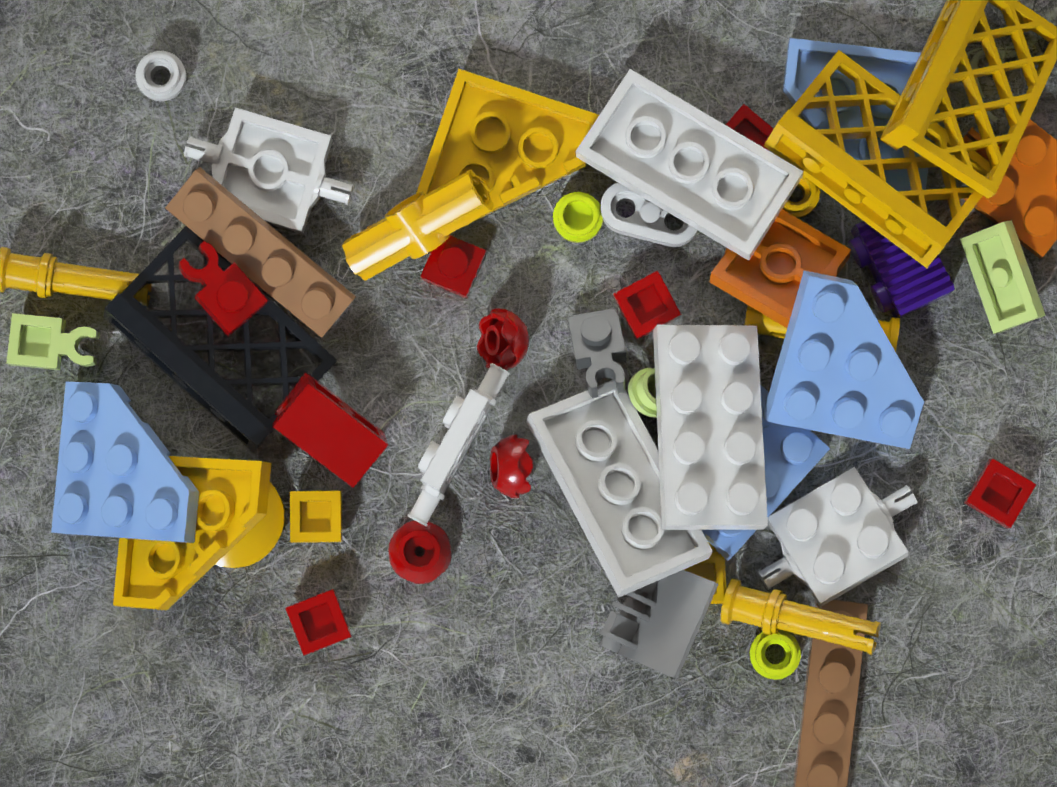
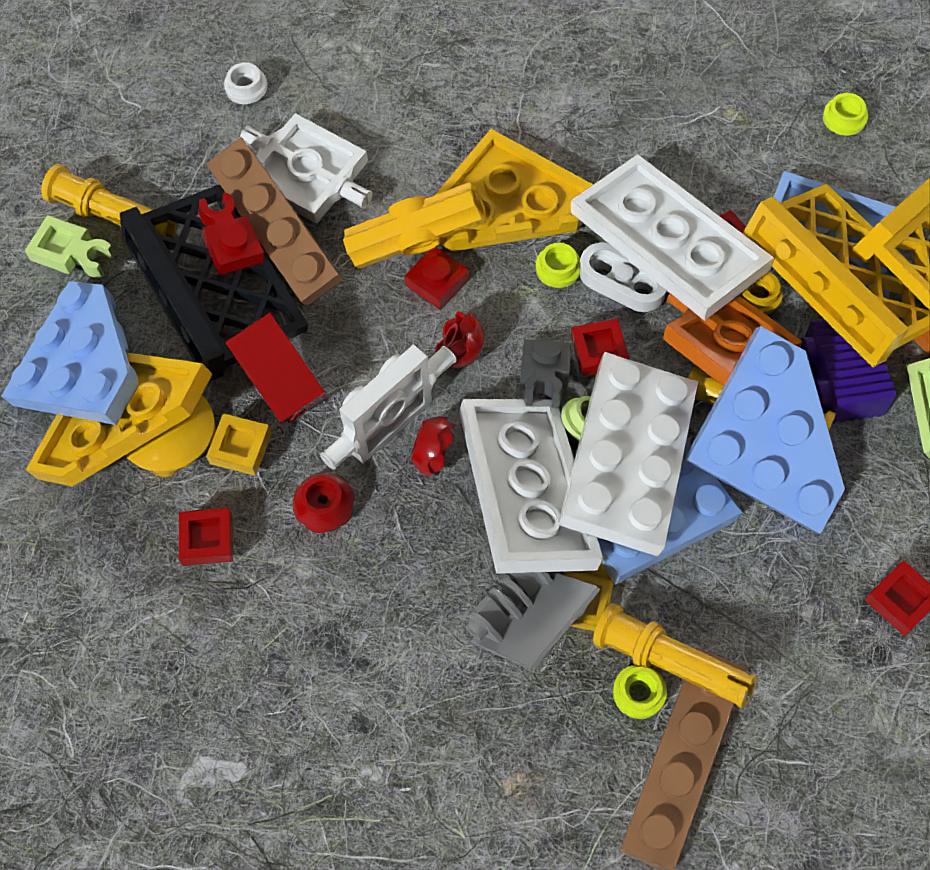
camera: 15 degrees right, 20 degrees down
white plate [757,467,917,607] -> none

